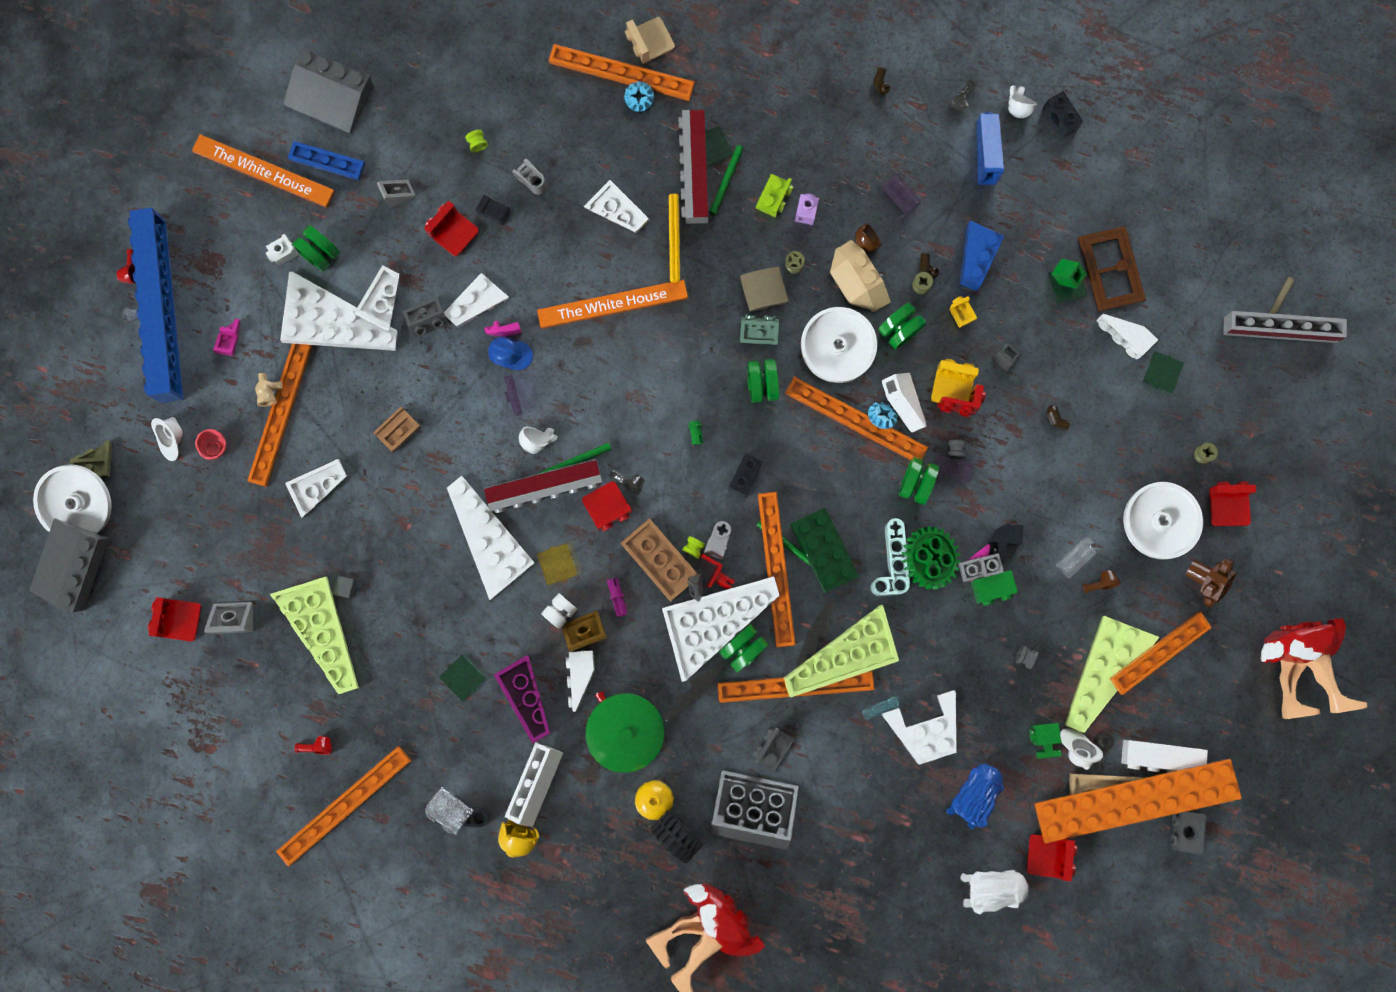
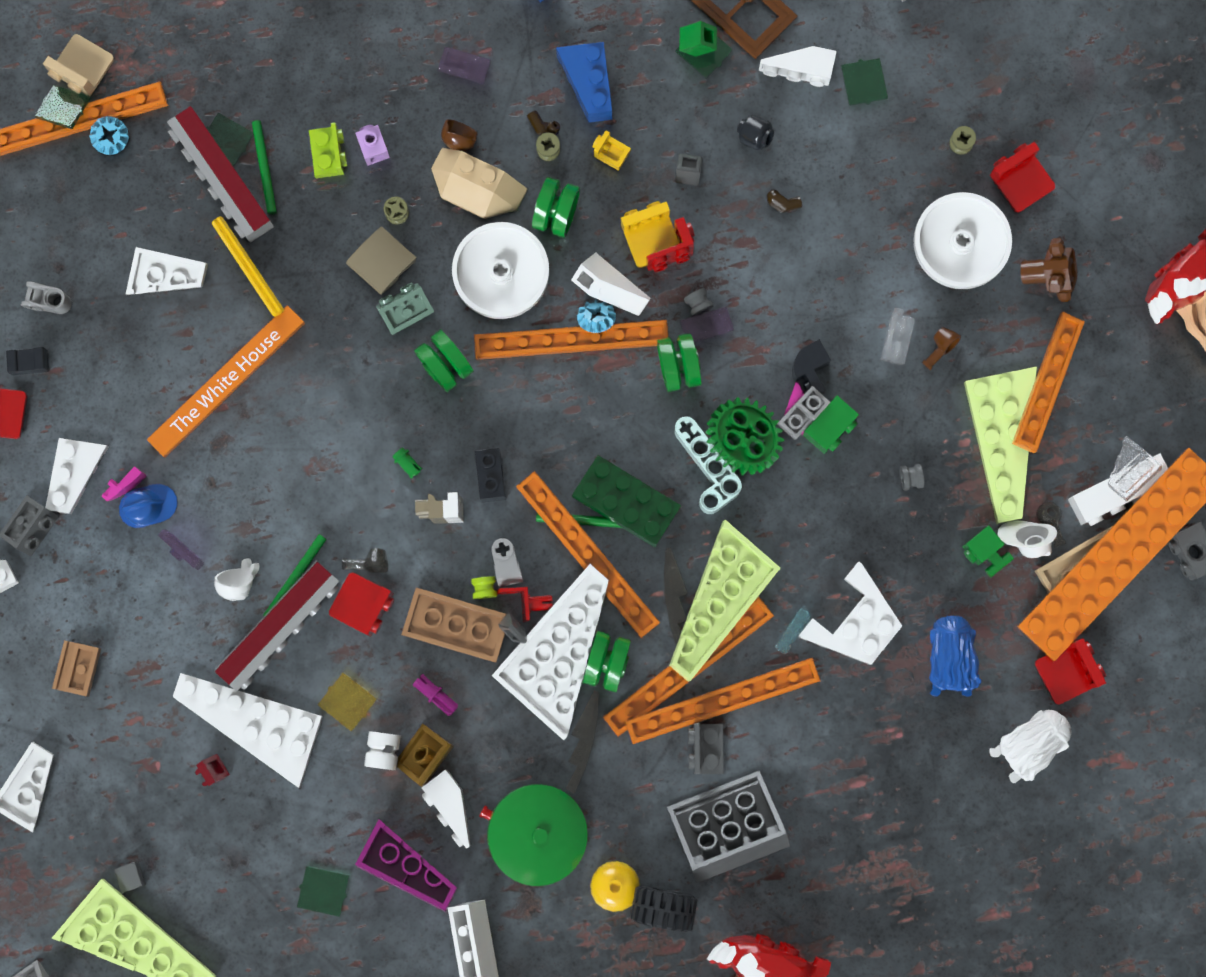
camera: 30 degrees left, 0 degrees up
none -> clear green piece [35,85,91,129]
none -> dark red tile [195,754,230,786]
none -> hips [415,492,464,524]
none -> orange tile [625,658,820,744]
none -> black head [737,115,774,150]
none -> clear wing [1108,436,1162,502]

